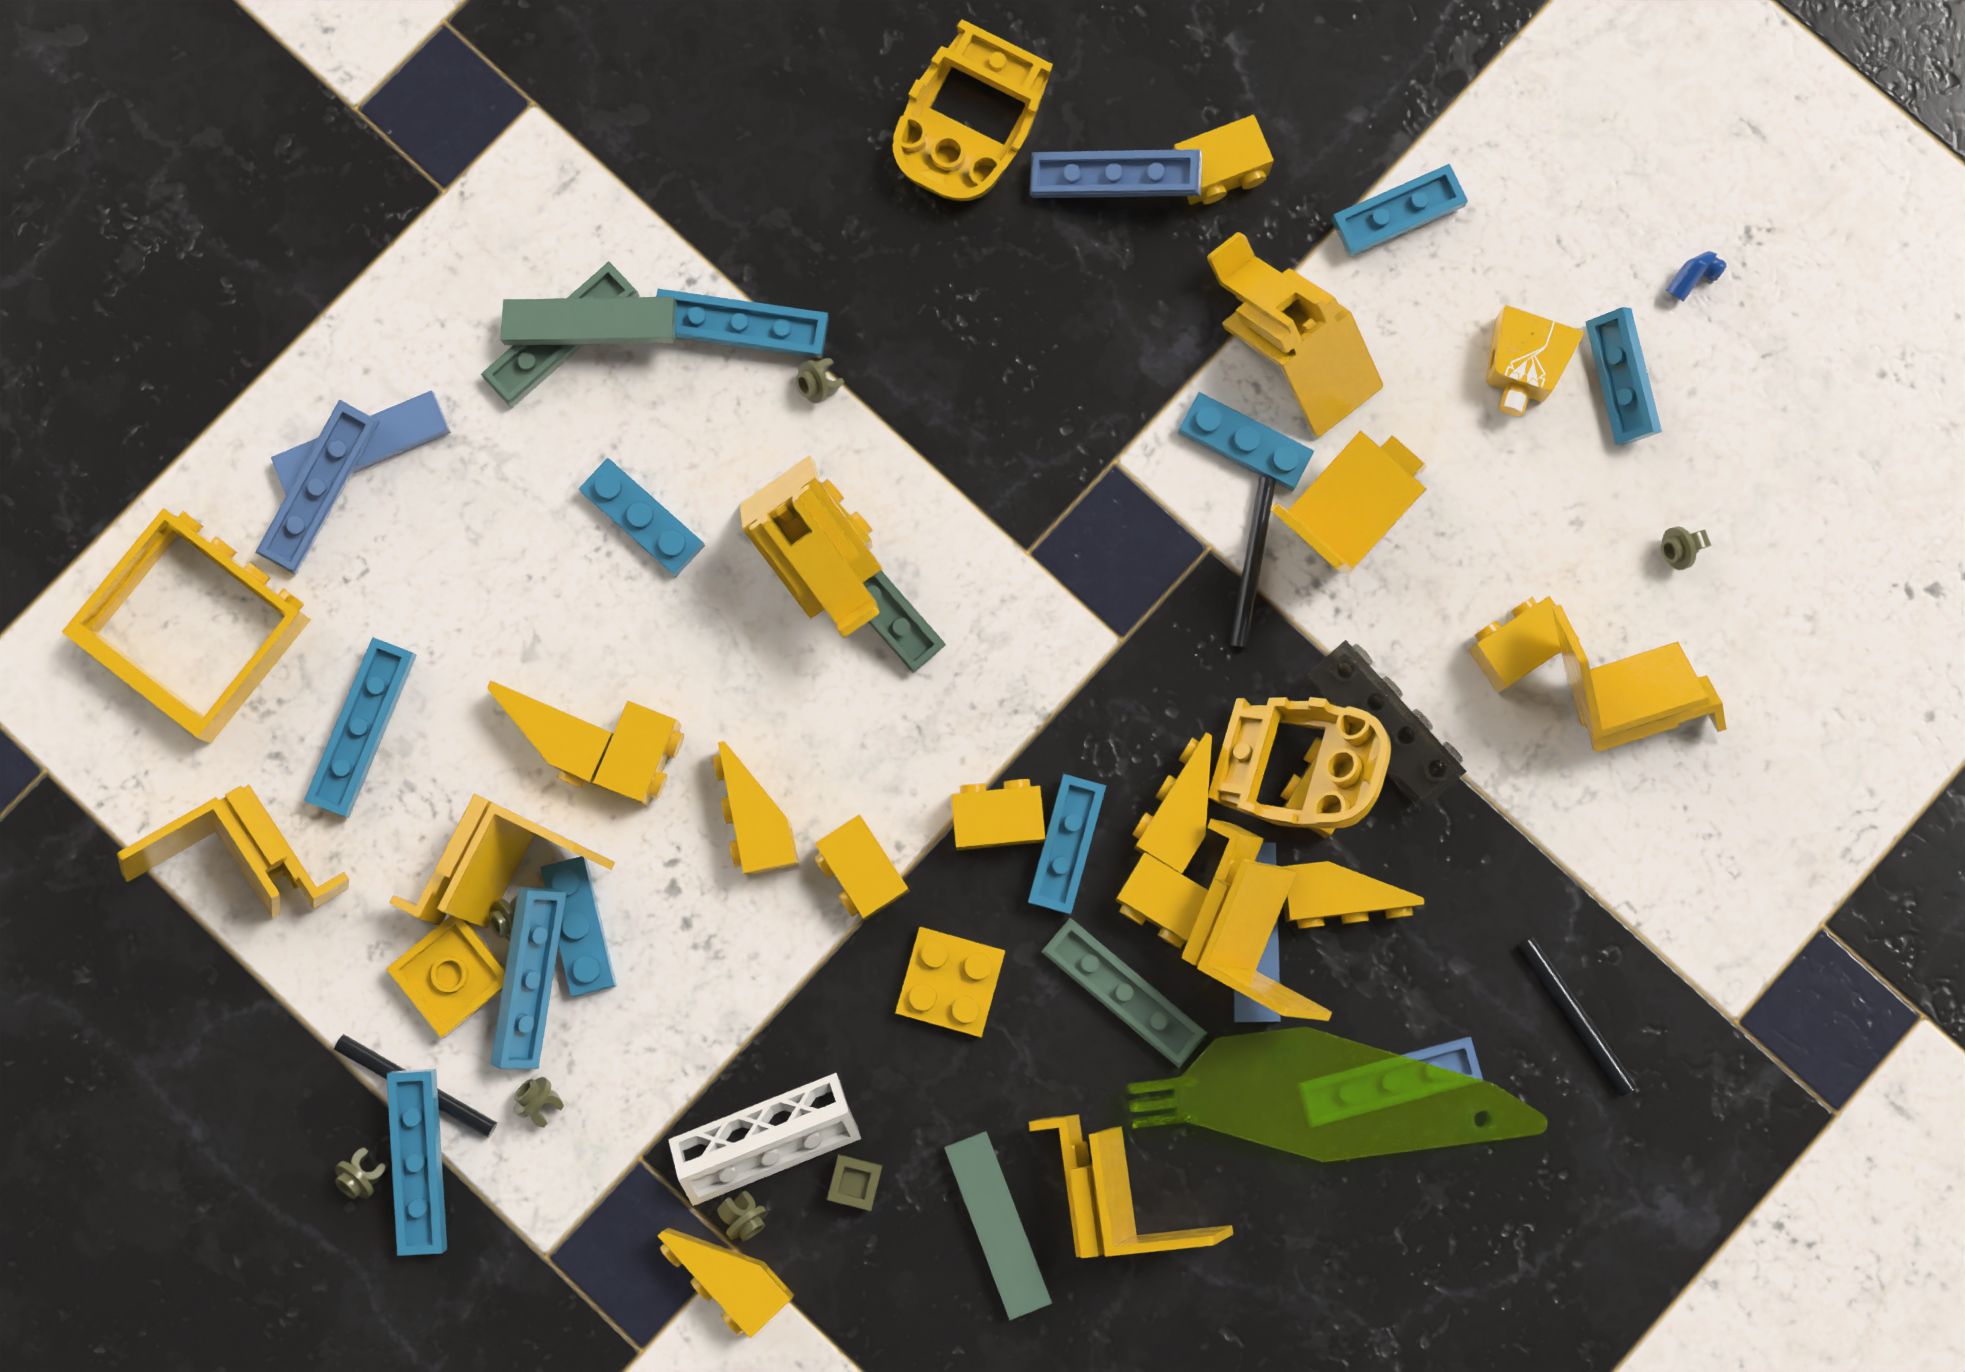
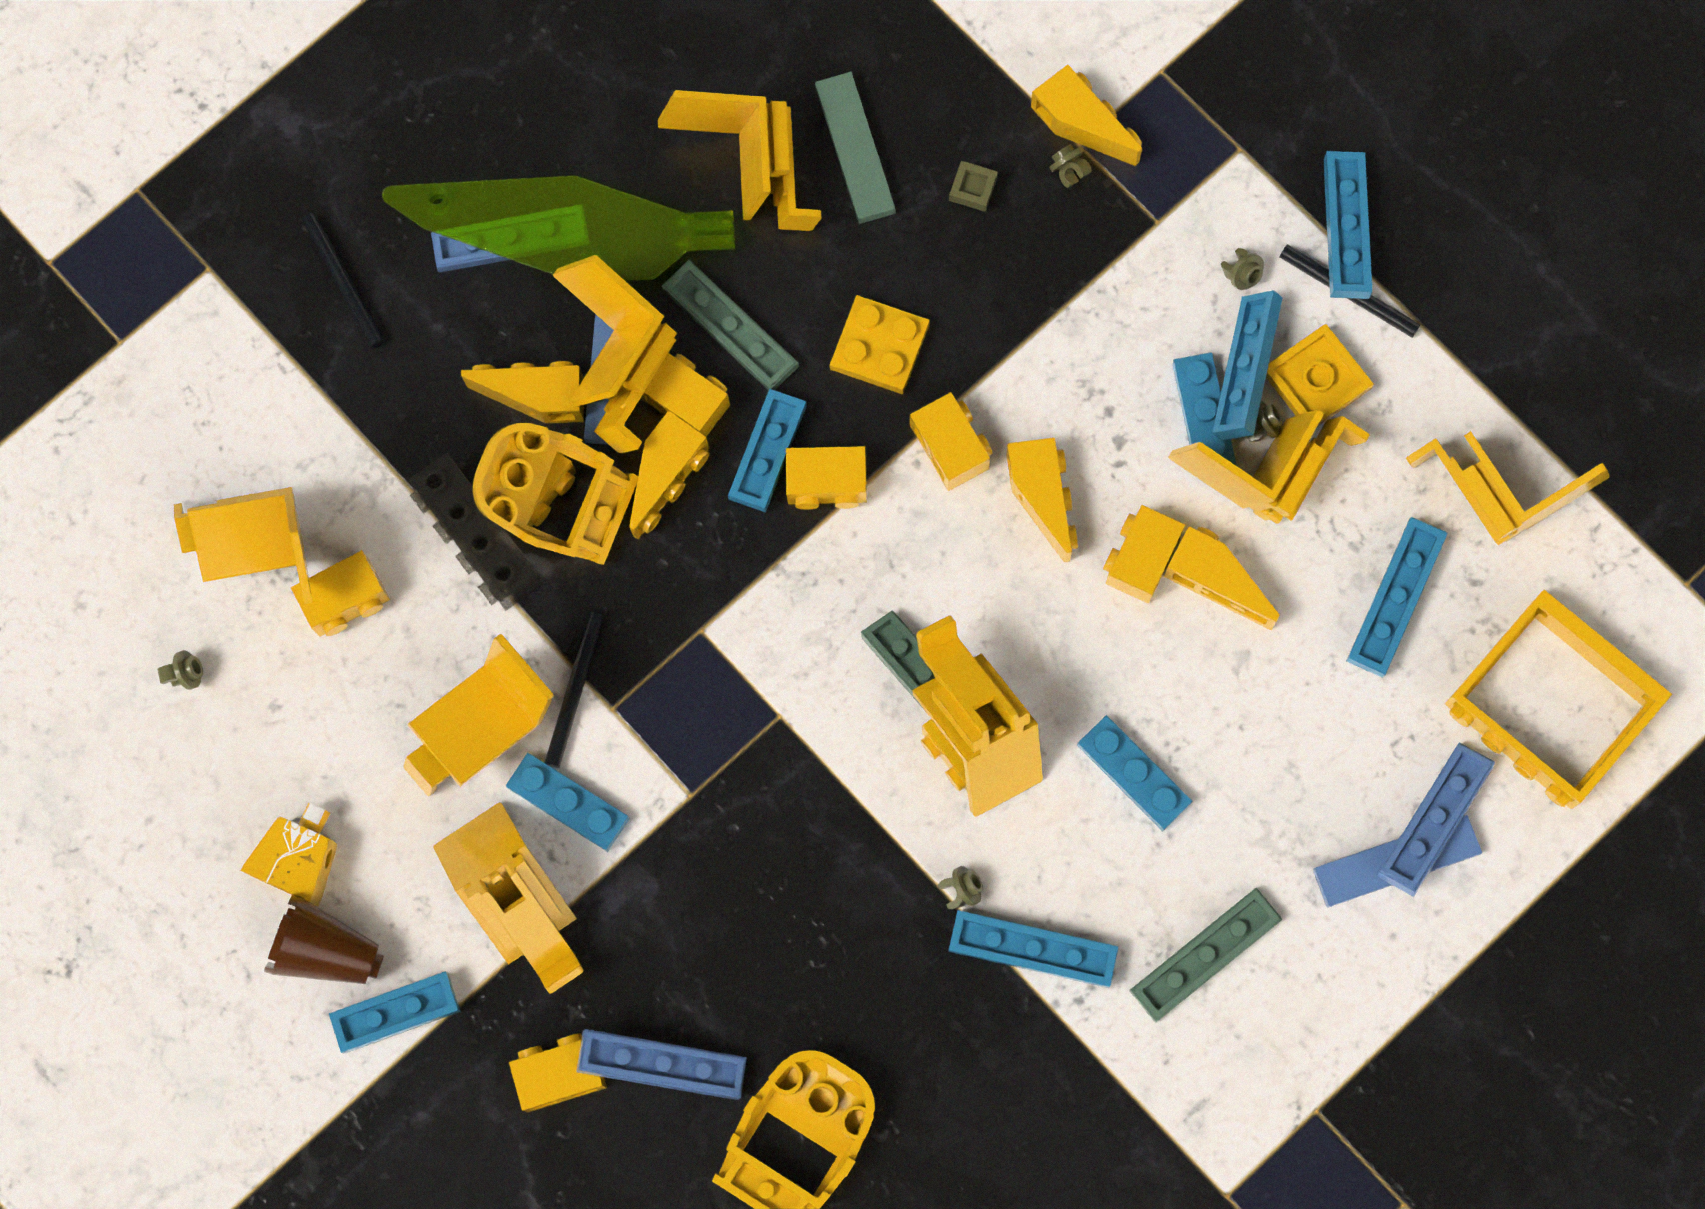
camera: 170 degrees left, 5 degrees down
olive plate [335,1148,386,1199] -> none
sand green tile [500,297,677,345] -> none
white fence [668,1073,861,1206] -> none
dark azure plate [1585,307,1662,445] -> none
blue arm [1666,251,1727,302] -> none
none -> reddish brown cone [264,894,384,984]

